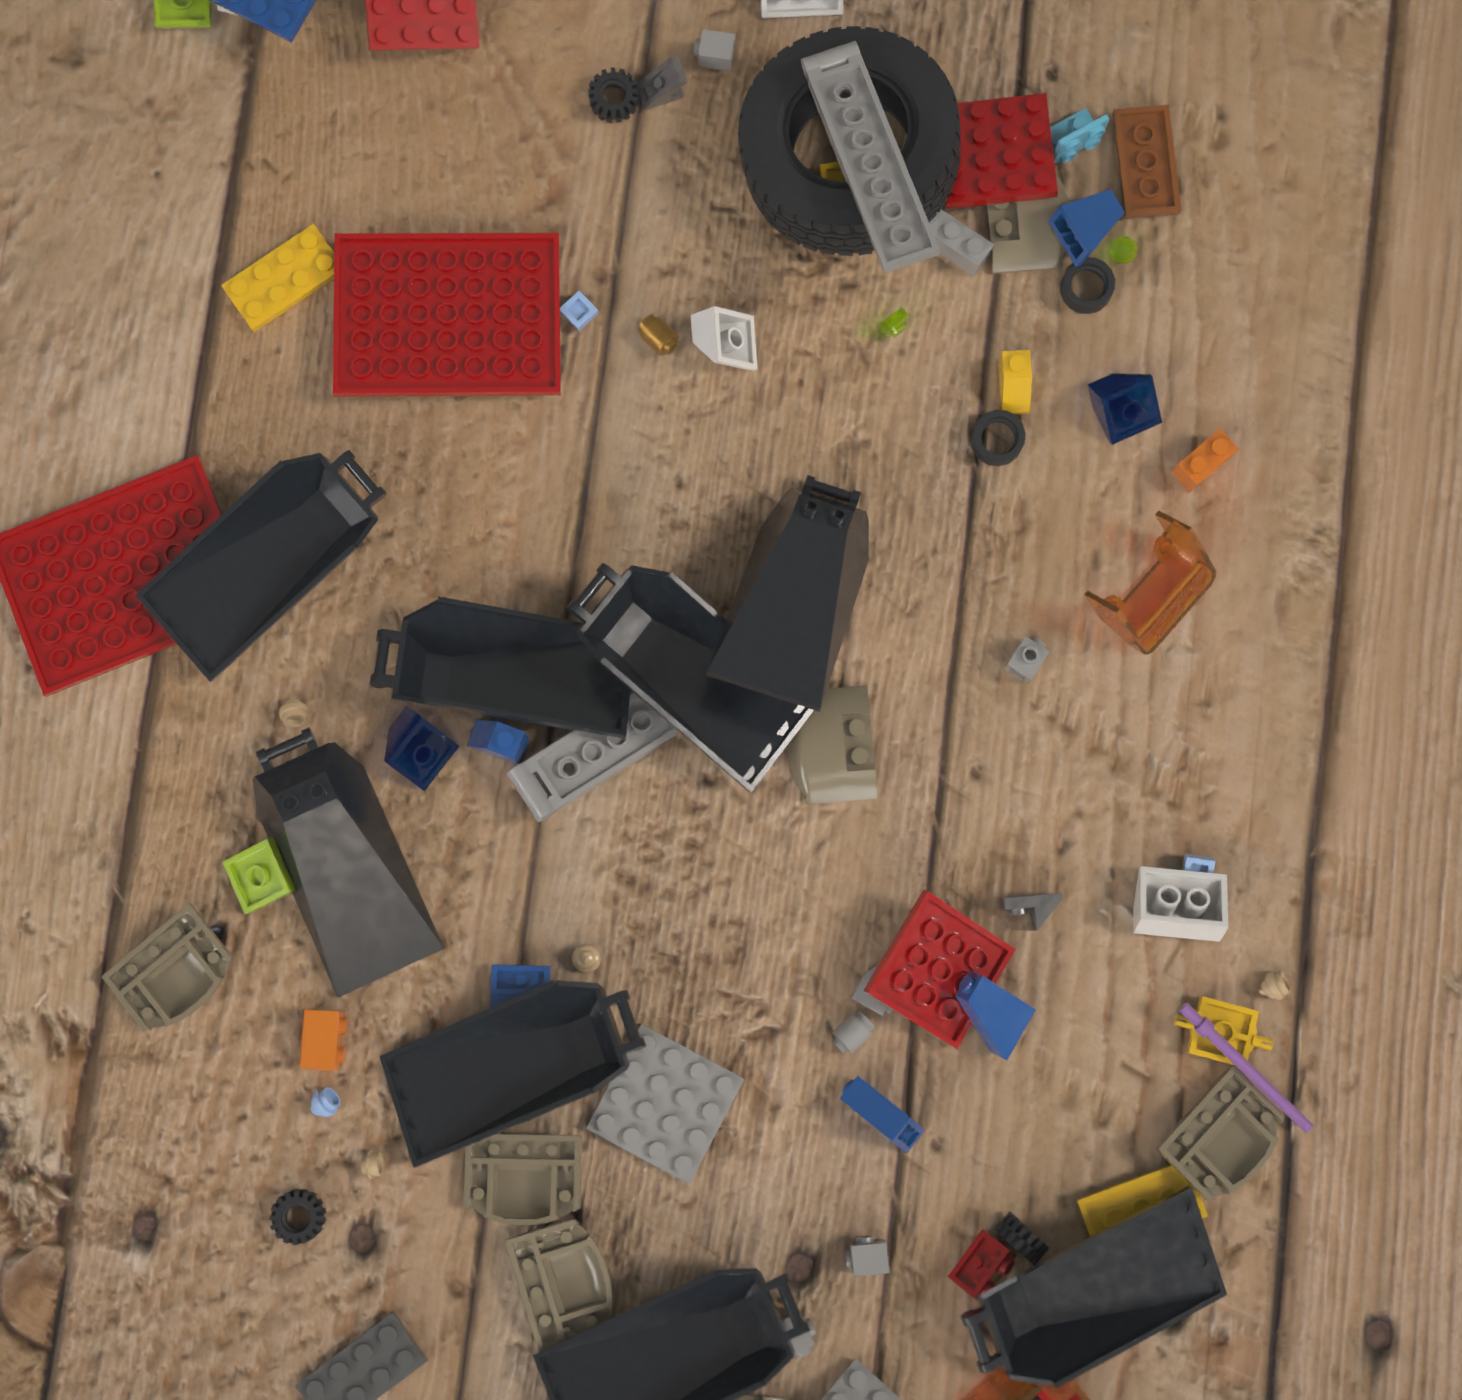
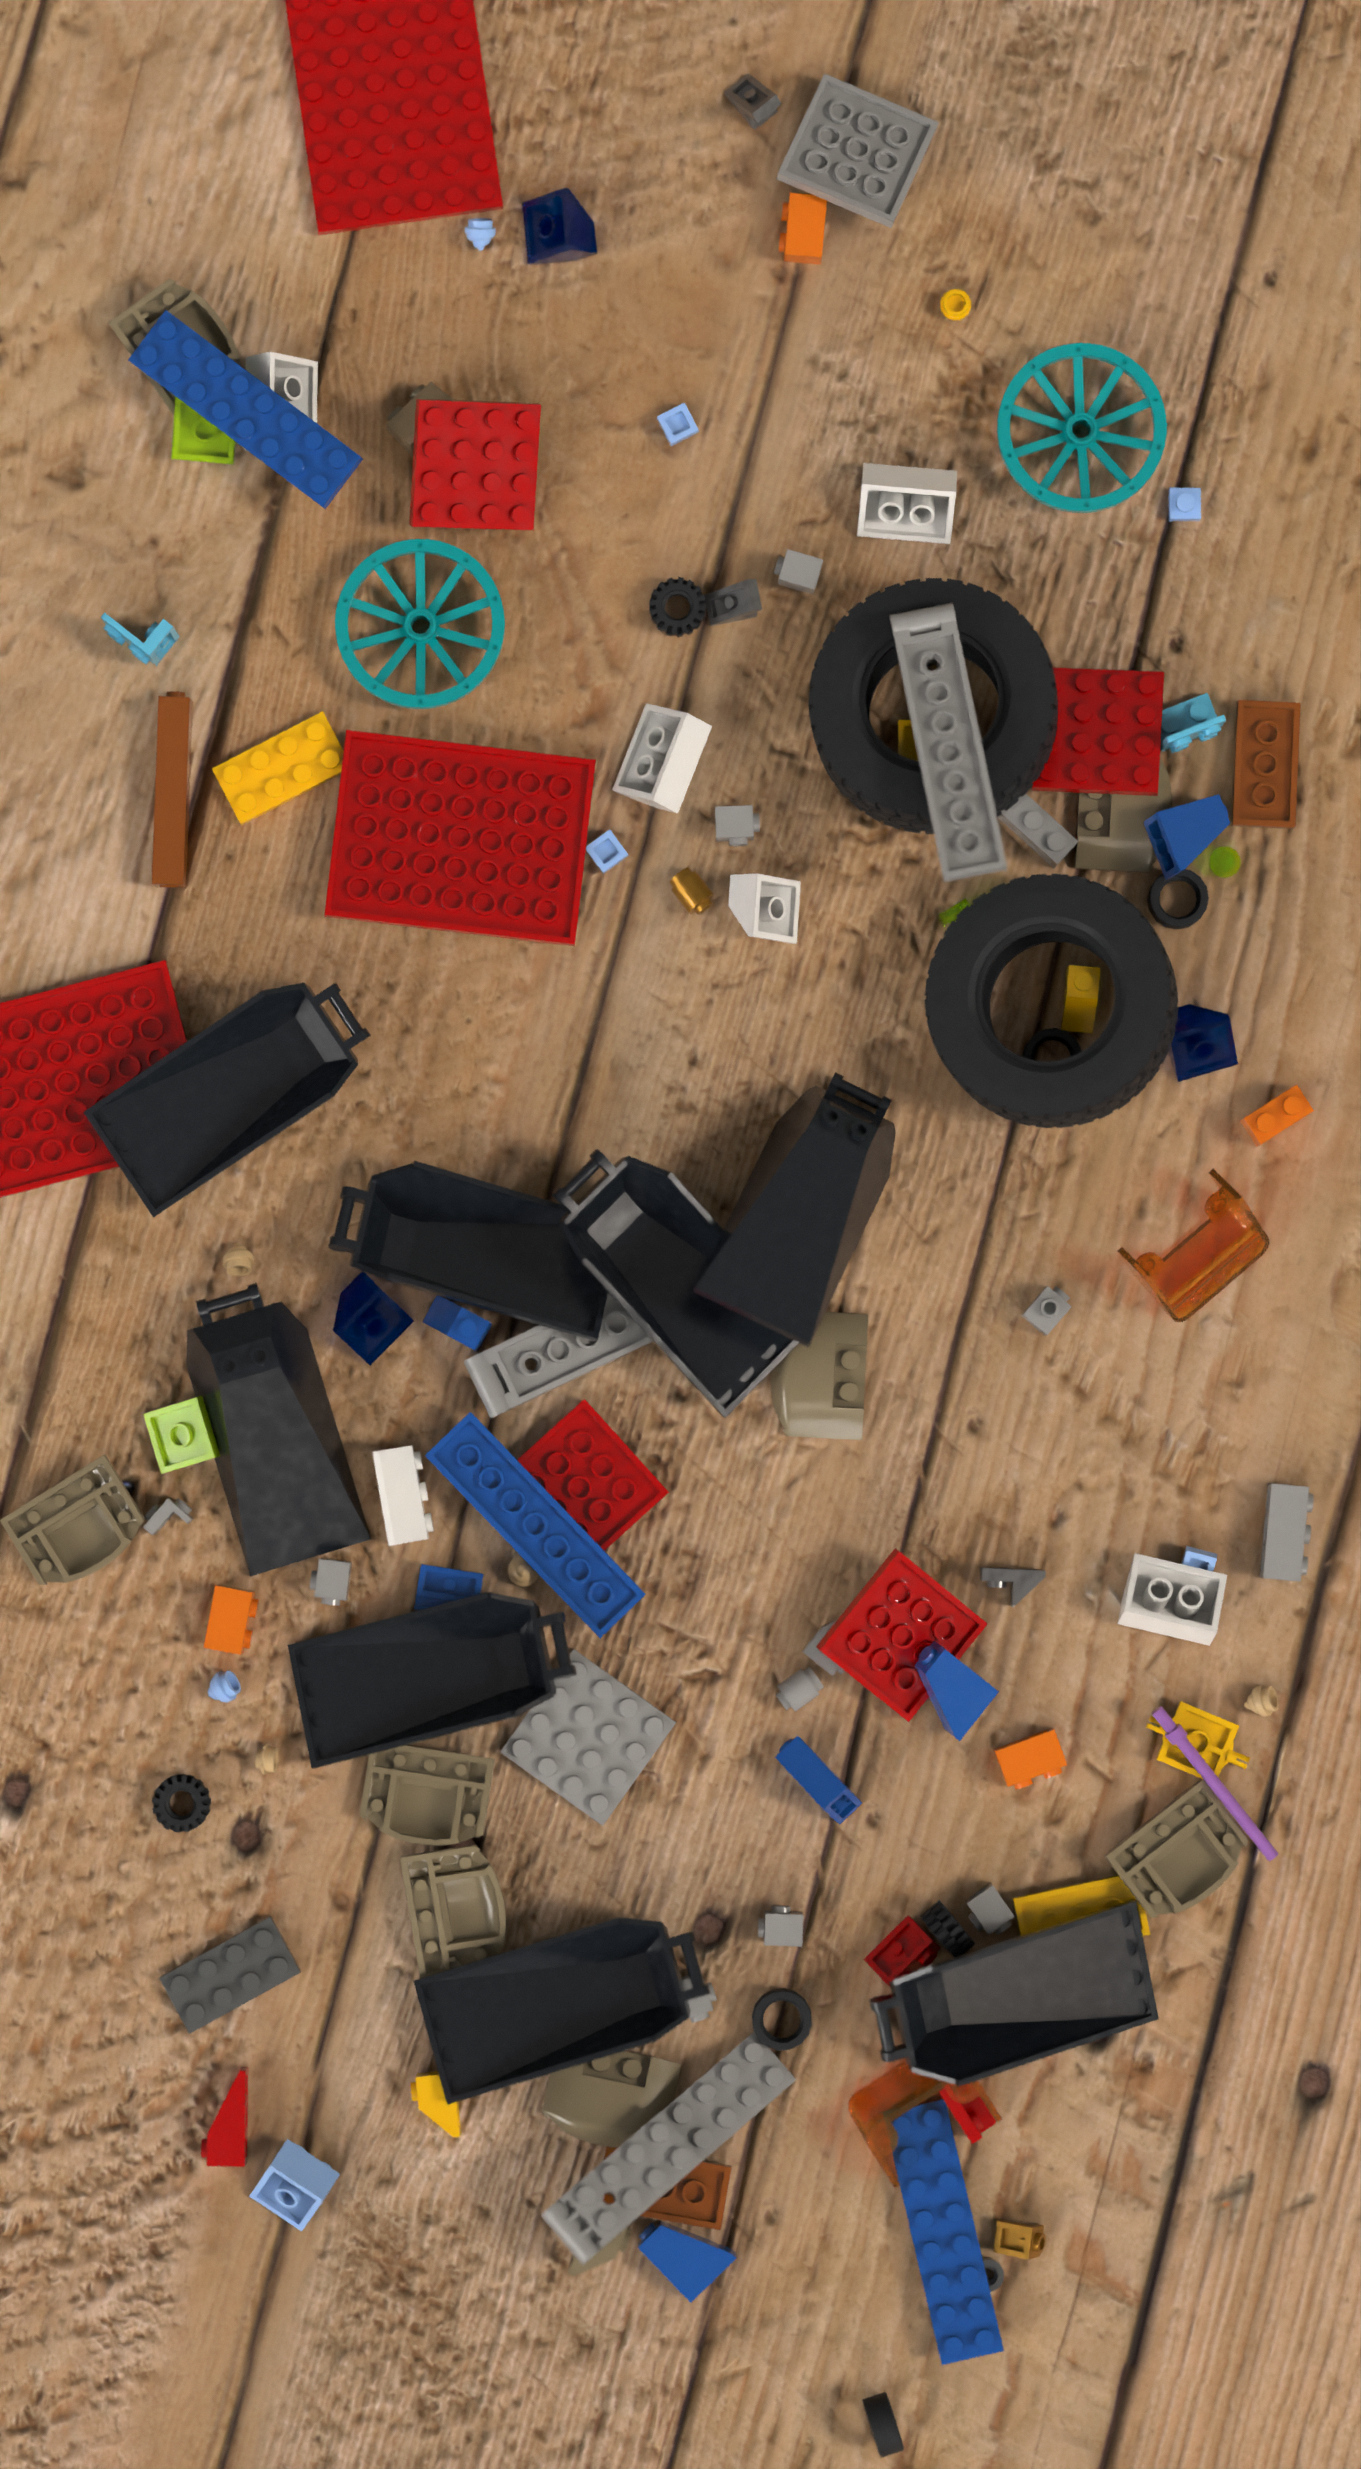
camera: 10 degrees right, 5 degrees up
none -> medium azure bracket [101,612,180,666]
none -> light grey bracket [143,1498,194,1535]
none -> dark orange brick [152,691,193,888]
none -> light grey brick [310,1558,352,1606]
none -> teal wheel [335,539,505,709]
none -> white slope [373,1445,434,1546]
none -> blue plate [425,1412,646,1638]
none -> red plate [517,1399,669,1551]
none -> white slope [612,703,712,814]
none -> light grey brick [715,805,760,846]
none -> black tyre [752,1988,812,2051]
none -> black tyre [925,873,1178,1128]
none -> light grey brick [965,1883,1015,1935]
none -> orange brick [993,1728,1067,1790]
none -> light grey brick [1259,1483,1314,1582]

